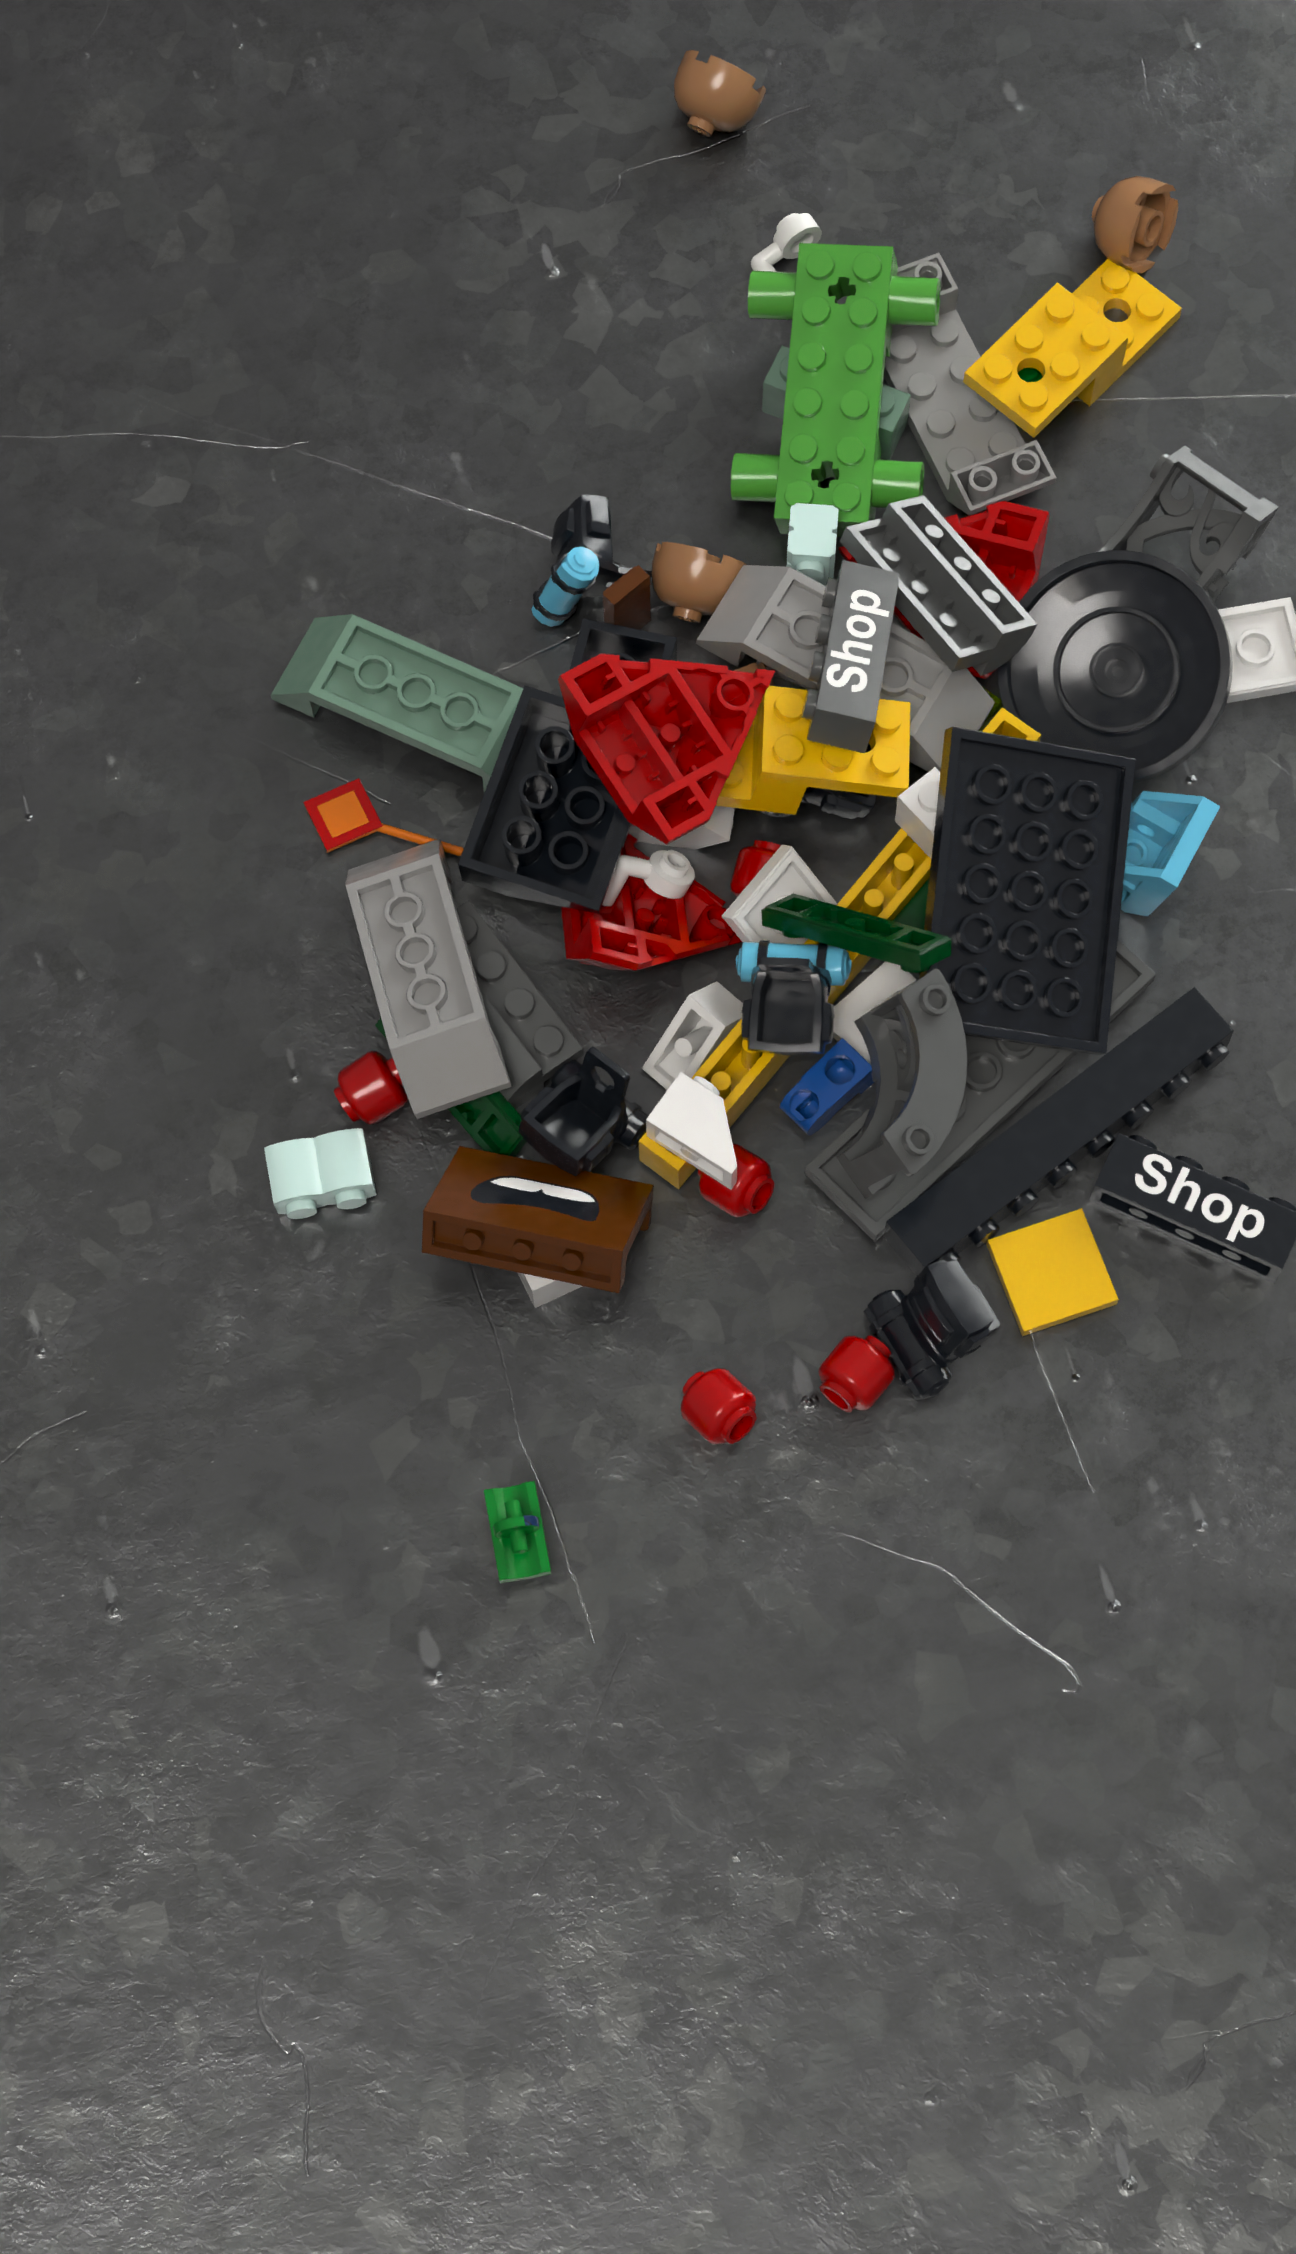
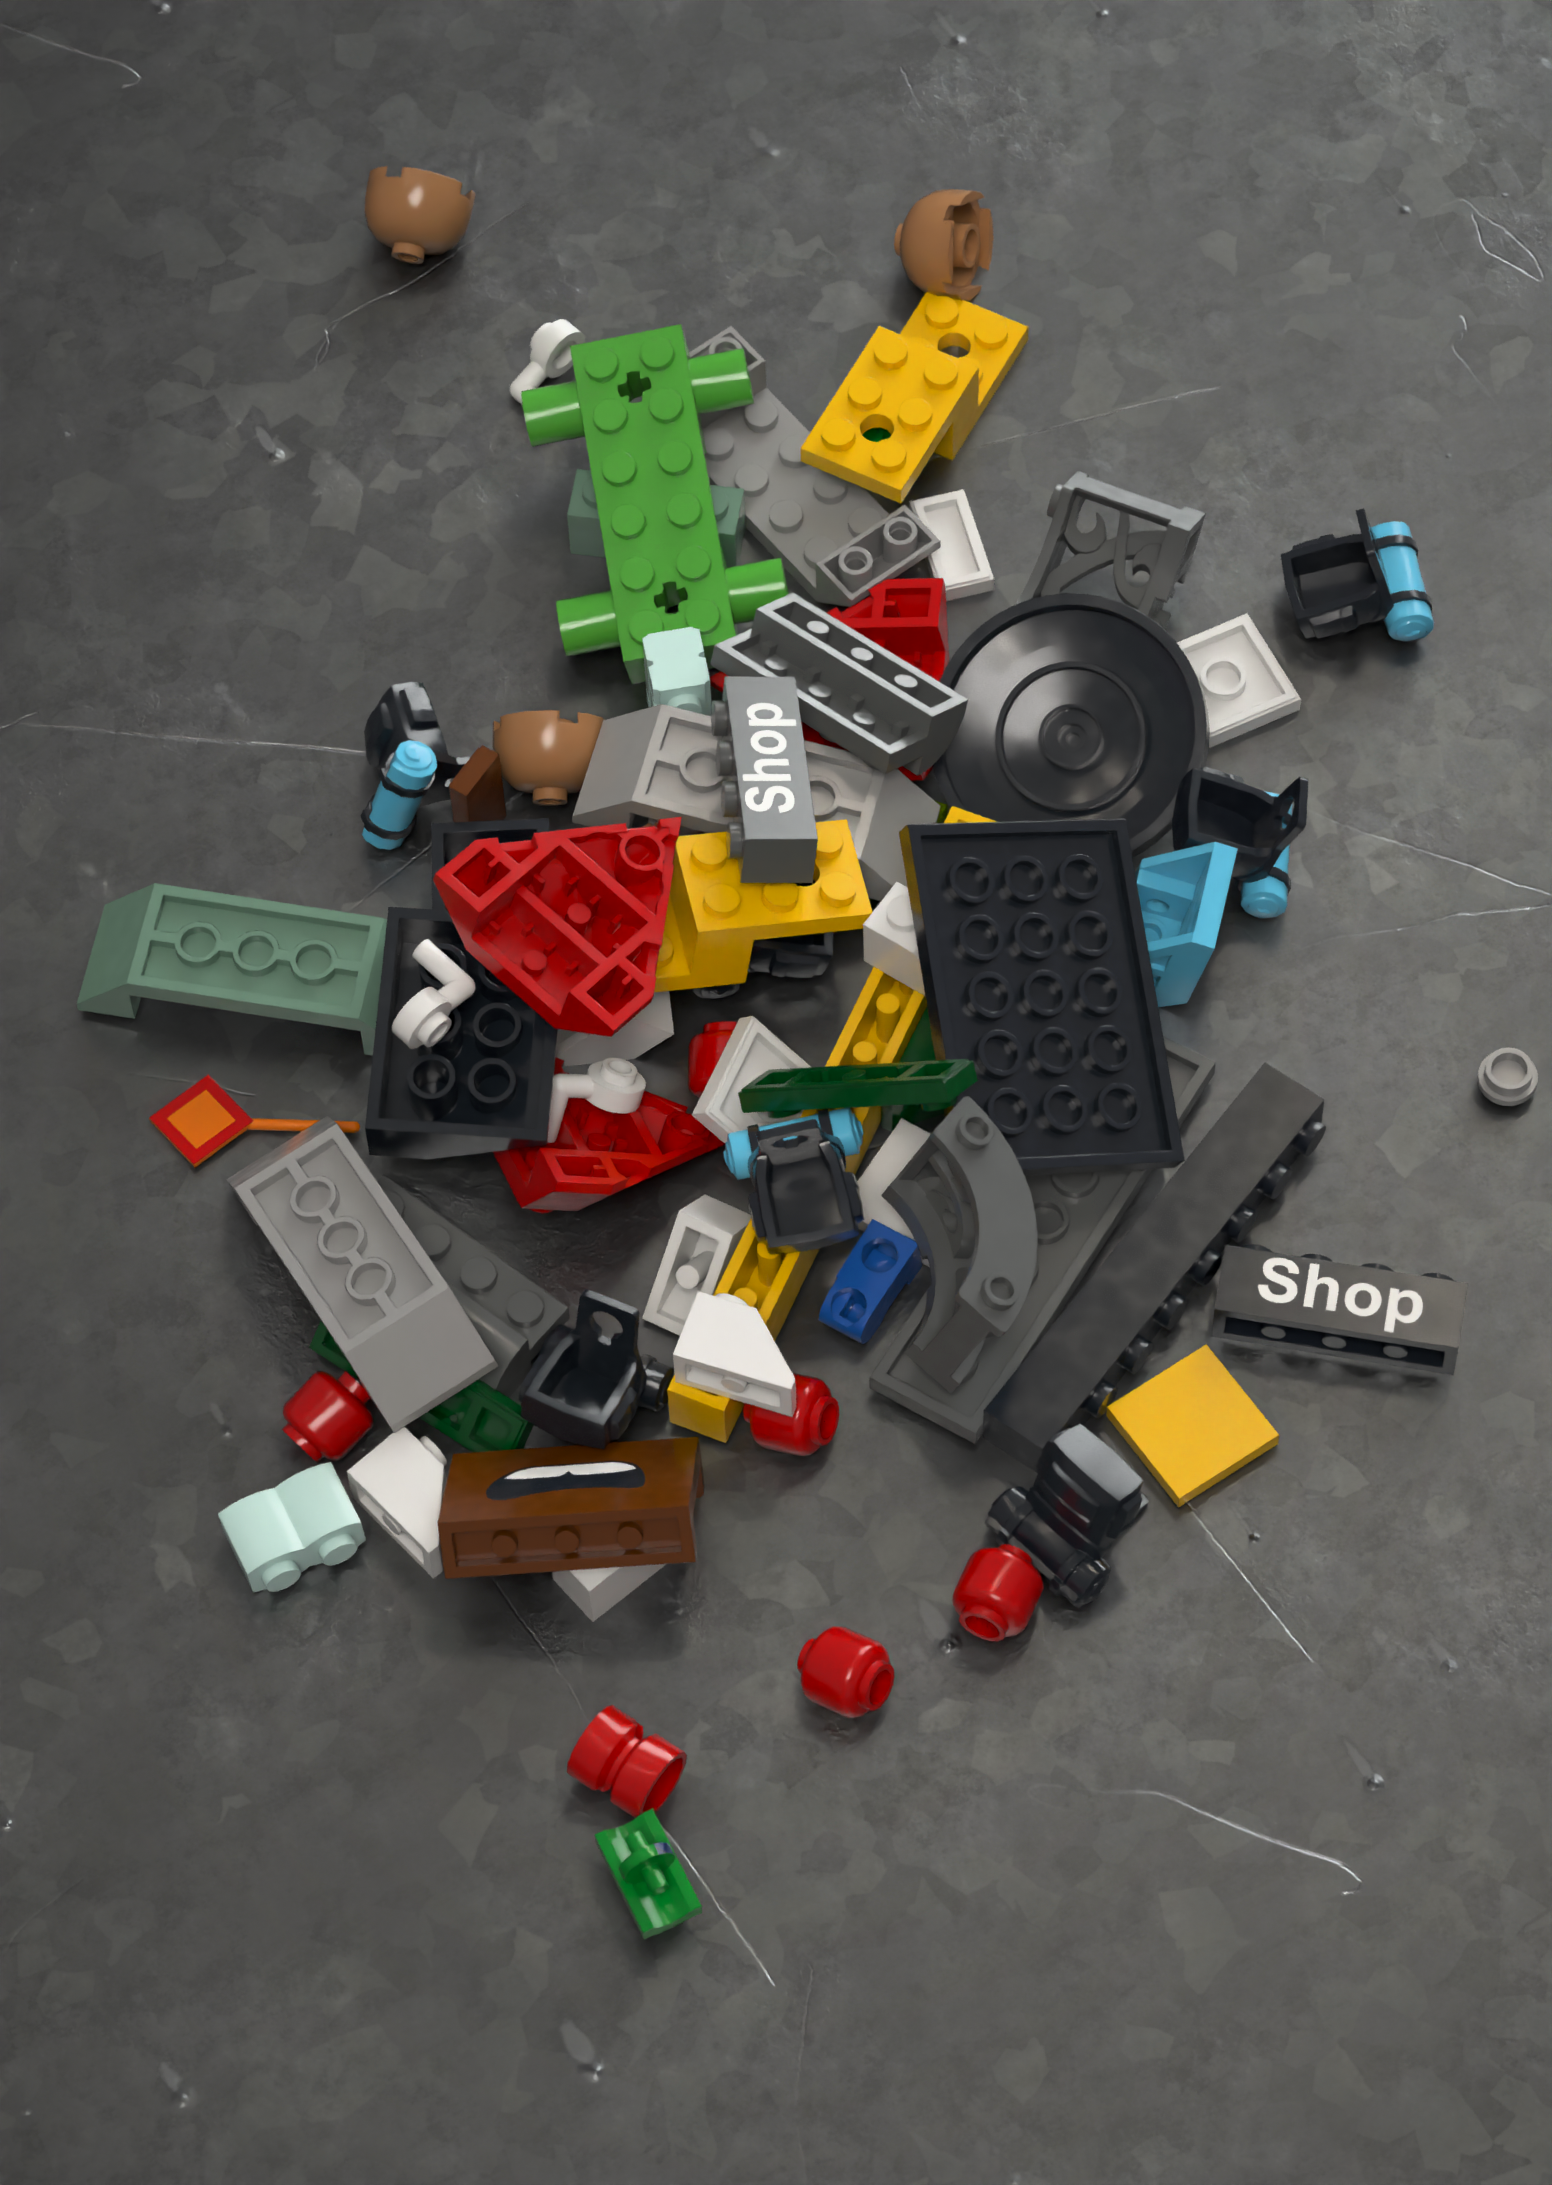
camera: 15 degrees left, 10 degrees down
none -> white slope [347,1427,447,1579]
none -> white plate [392,939,475,1049]
none -> red wheel [567,1705,687,1818]
none -> white tile [910,489,994,601]
none -> black piece [1172,767,1308,918]

